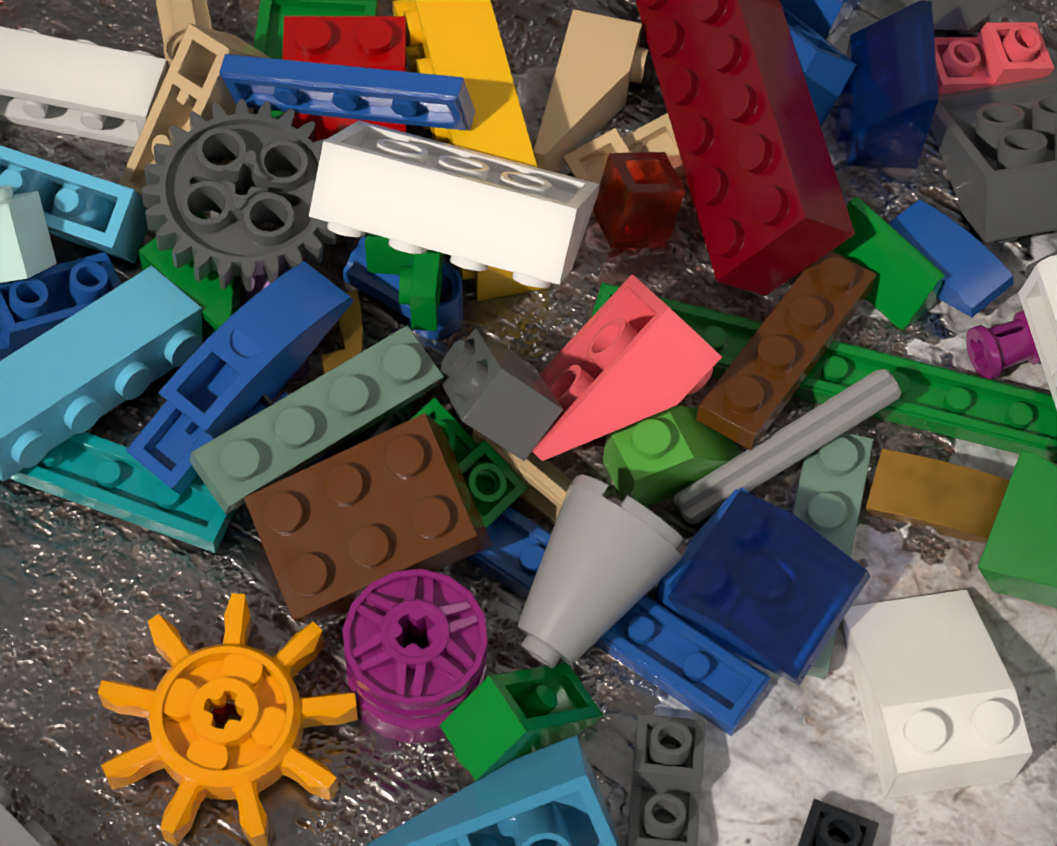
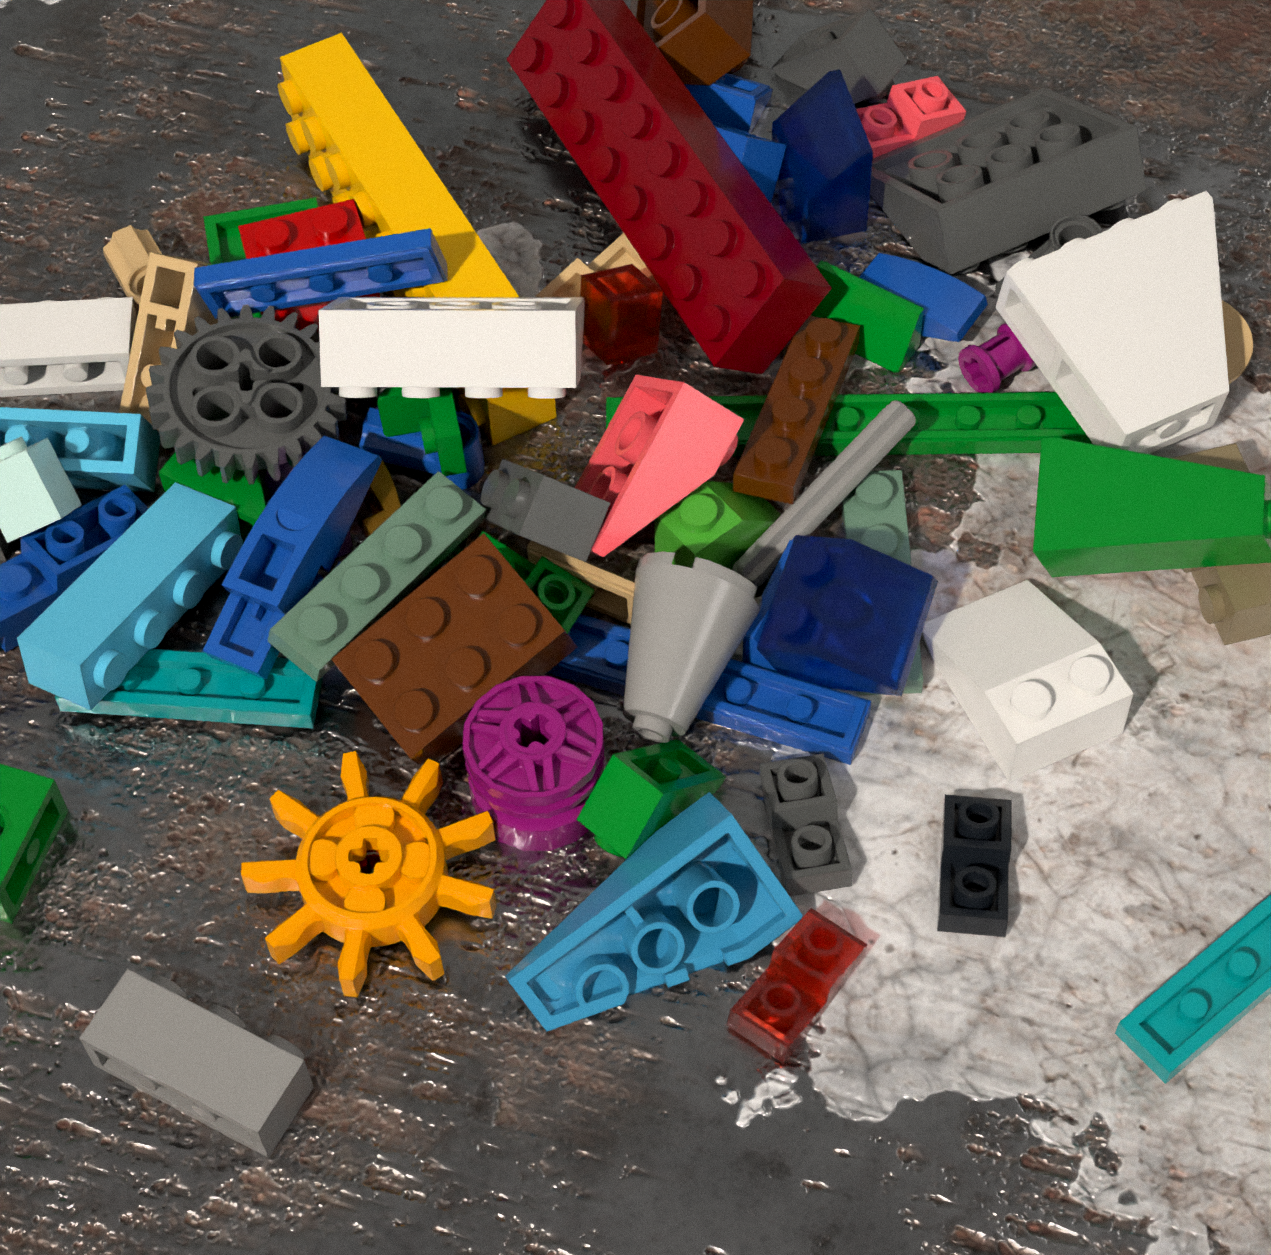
camera: 10 degrees left, 5 degrees down
tan slope [533,9,649,173] -> none
pearl gold slope [866,449,1010,544] -> none

